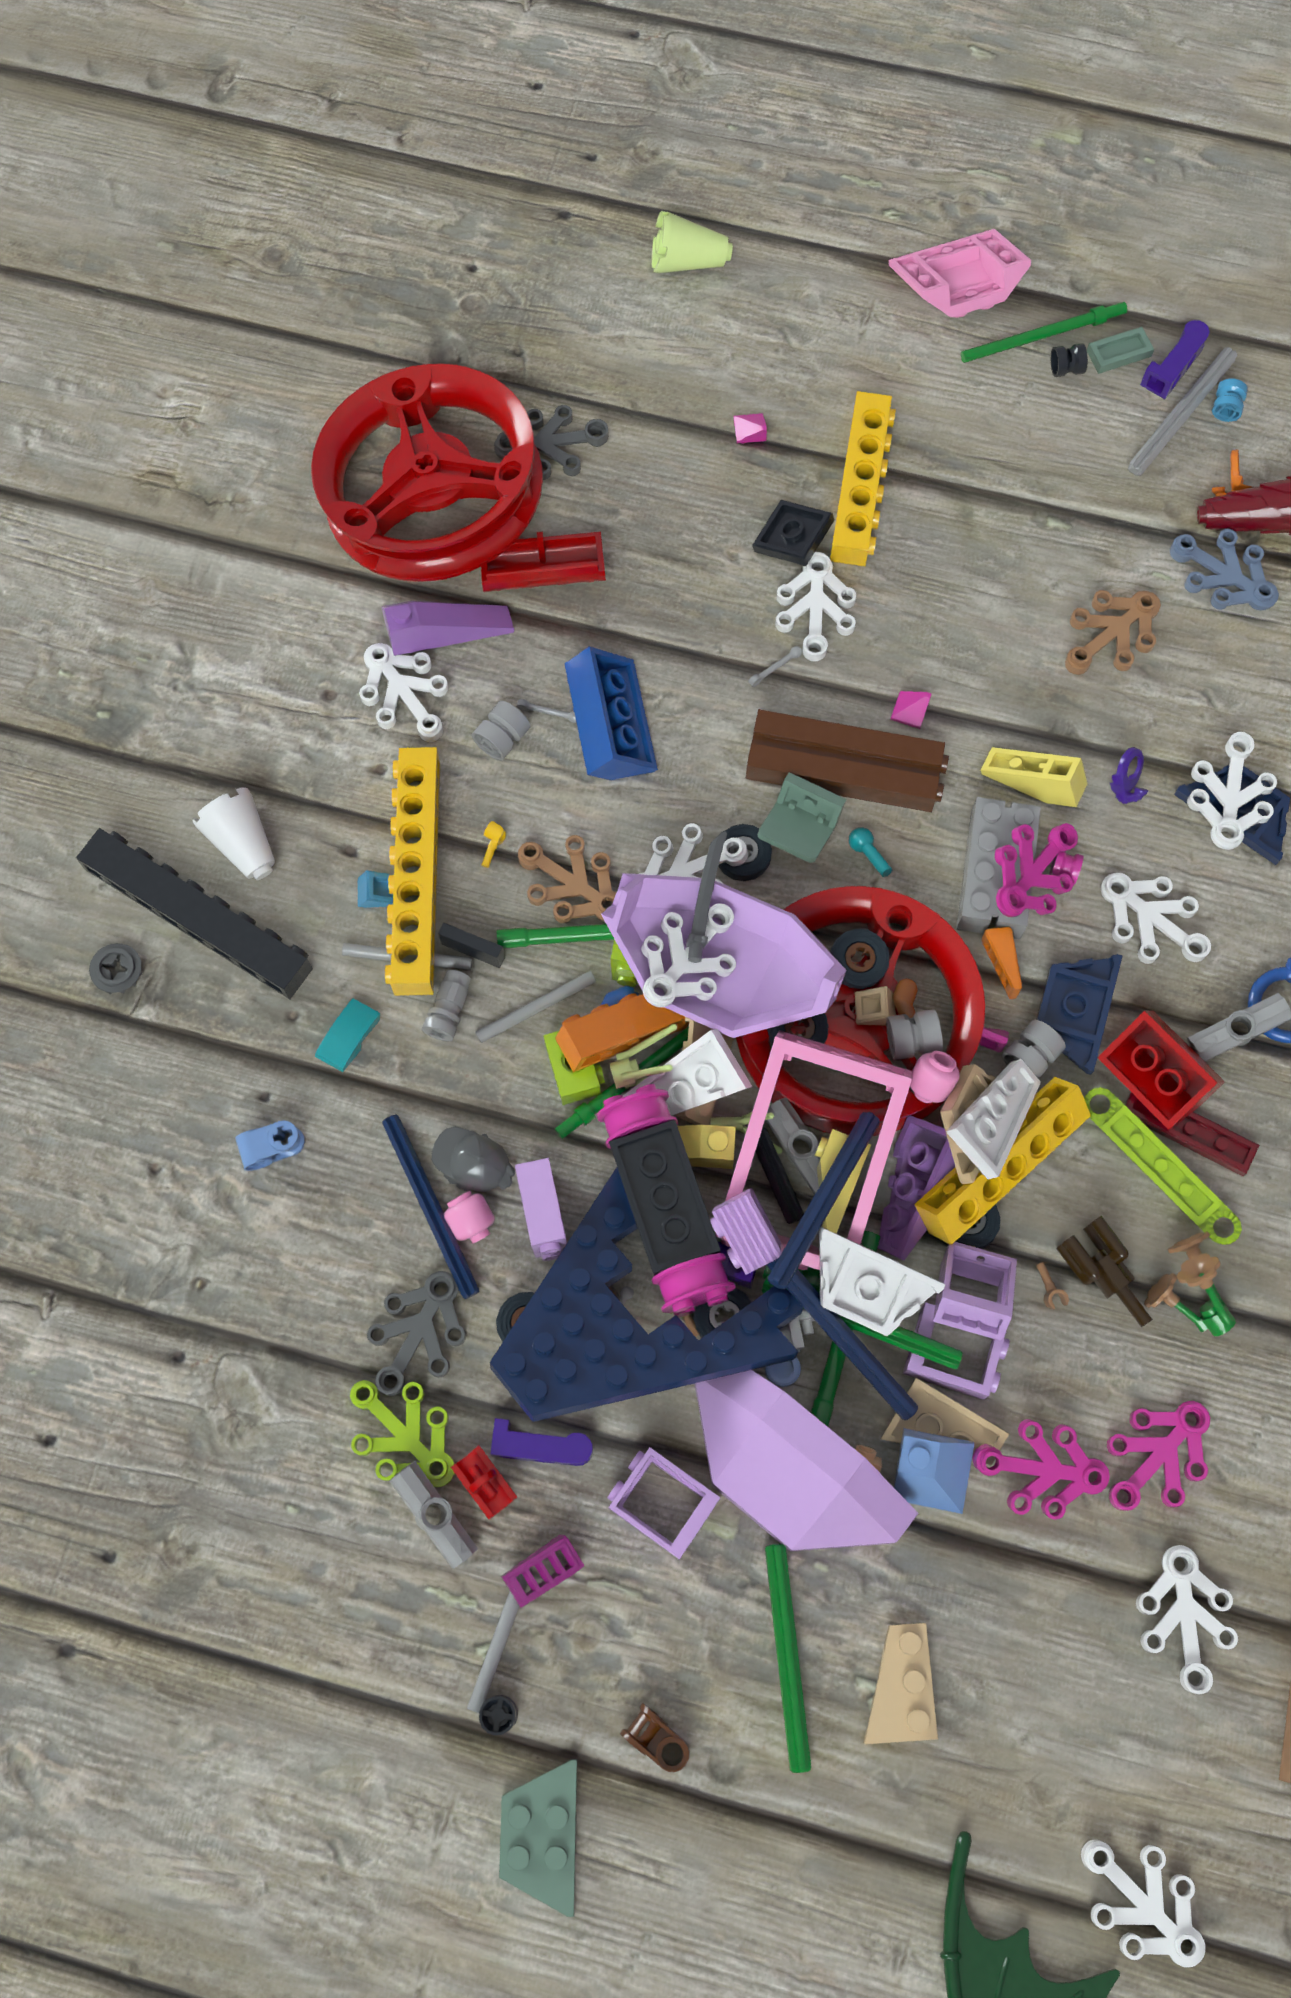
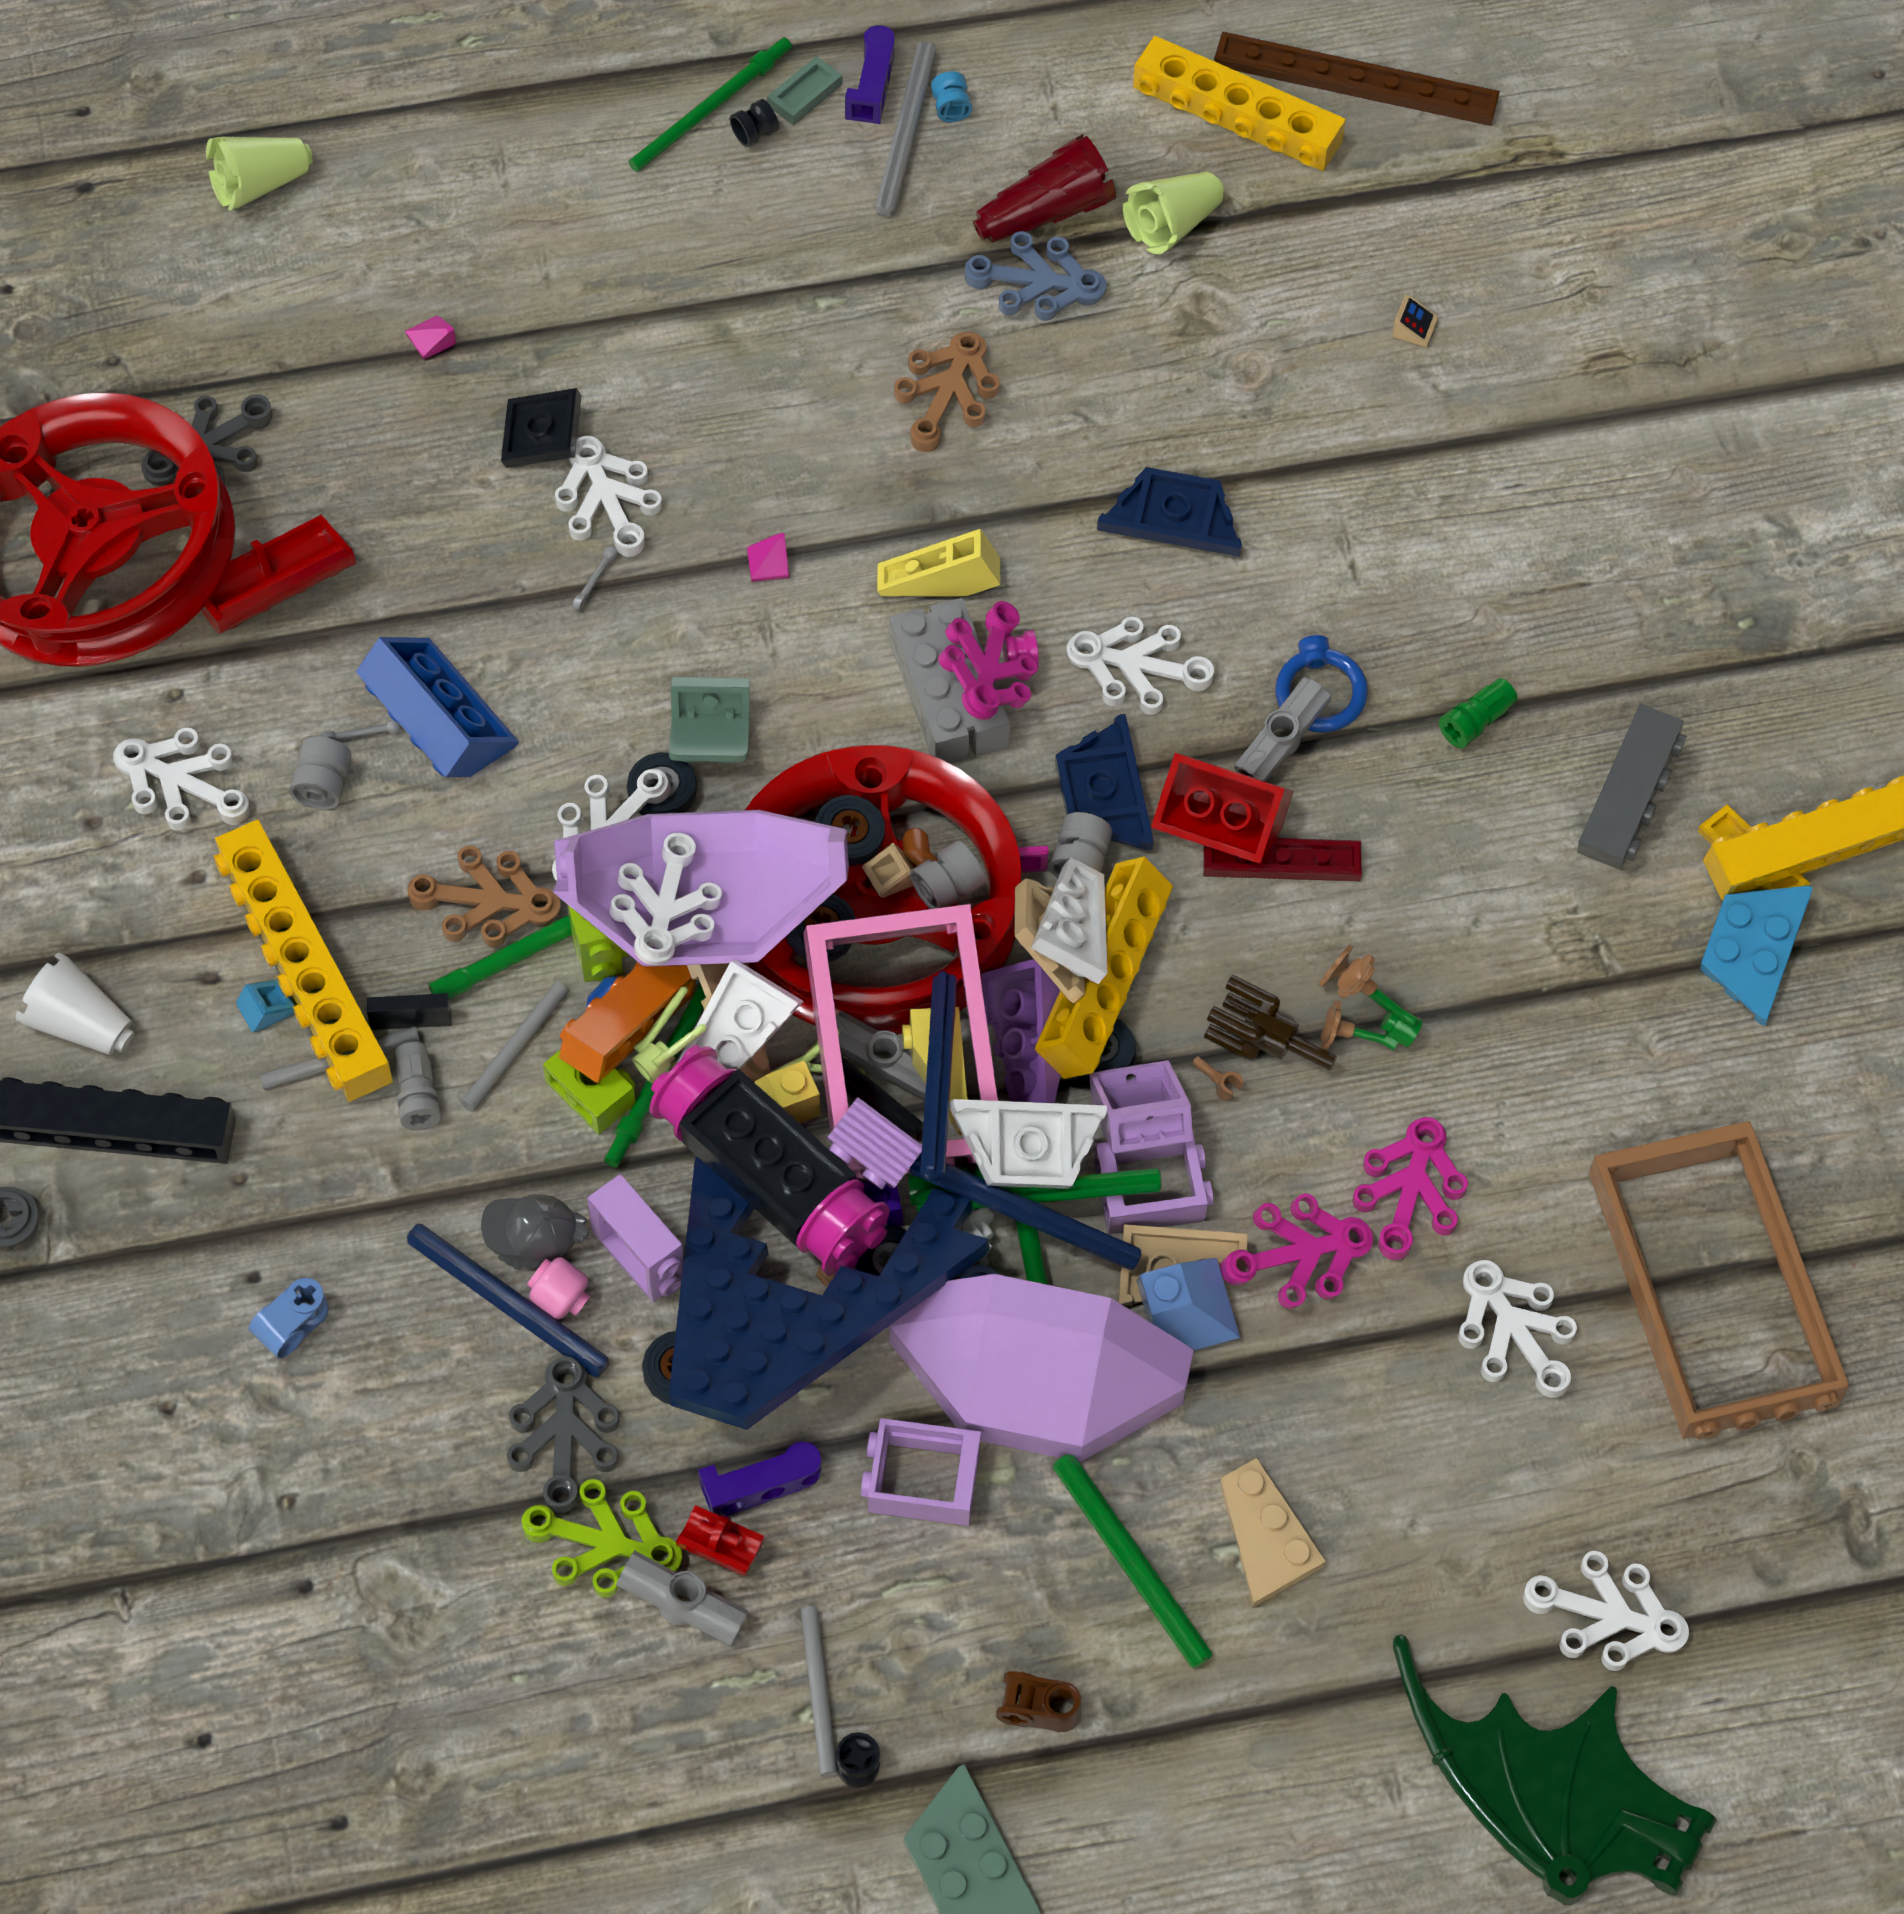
camera: 30 degrees left, 10 degrees down
teal slope [315,998,380,1072] -> none
medium lavender wedge [382,601,514,656] -> none
yellow hand [481,821,506,868] -> none
magenta slope [501,1534,584,1608] -> none
dark grey sword [685,831,727,963] -> none
reddish brown brick [745,709,949,813] -> none
yellow brick [830,391,896,567] -> none
teal bar [848,827,893,877] -> none
bright pink slope [889,229,1031,318] -> none
bright pink head [910,1051,960,1103] -> none
orange slope [981,927,1022,999] -> none
lime plate [1084,1087,1242,1245] -> none
dark purple piece [1110,747,1148,804] -> none
white plant [1187,732,1277,850] -> none
orange piece [1212,449,1252,496] -> none

